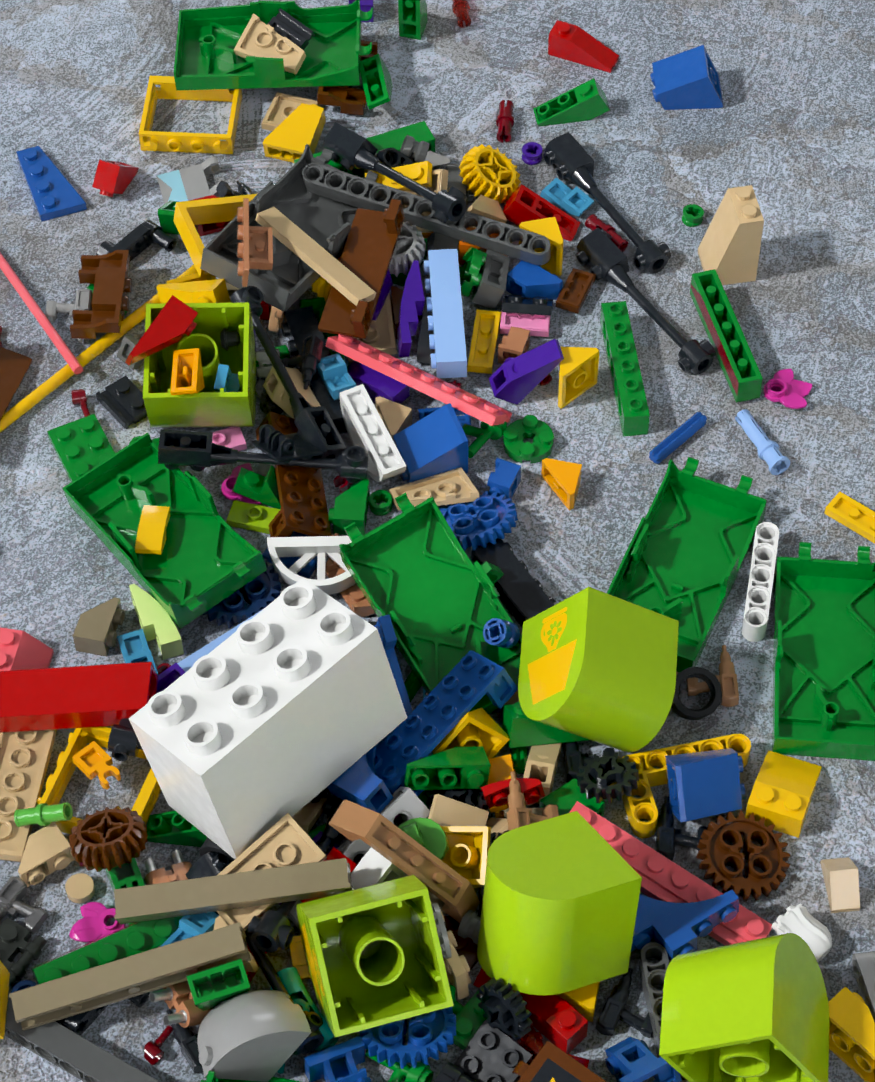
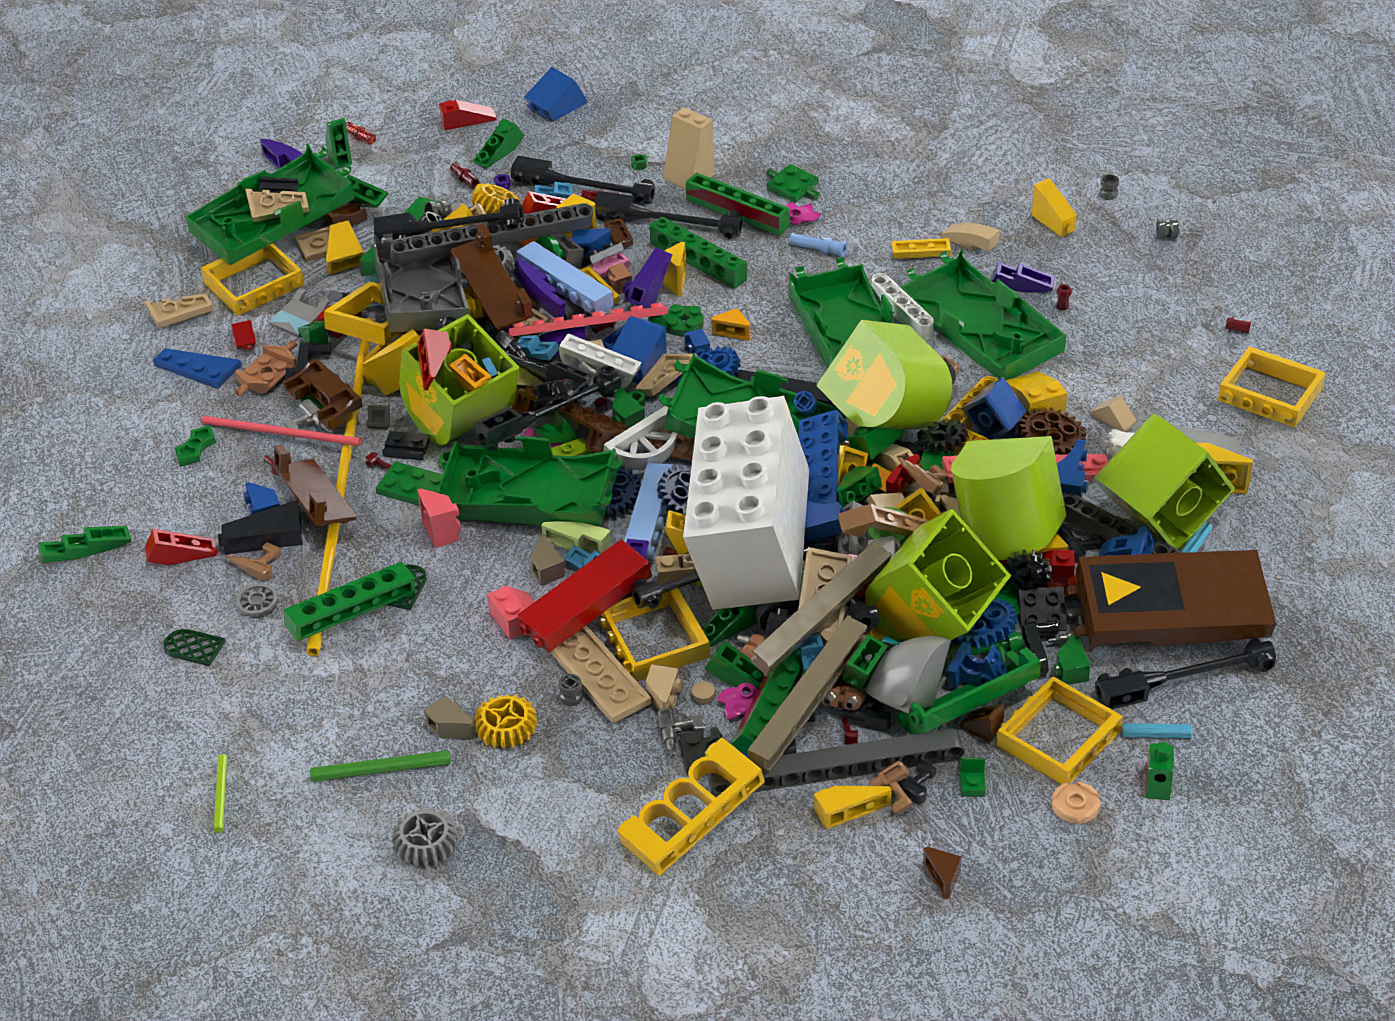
camera: 40 degrees left, 10 degrees down
bright green pin [14,802,73,827] -> none
reddish brown gear [69,806,148,872] -> none
light orange plate [72,741,121,790] -> none
yellow slope [135,505,171,555] -> none
nougat bracket [237,198,273,287] -> none
tan tile [255,207,376,306] -> none
blue axle [649,412,707,464] -> none
none -> tan wing [145,294,213,329]
none -> nougat plate [234,340,297,397]
none -> coral slope [417,489,461,548]
none -> green plate [766,164,820,203]

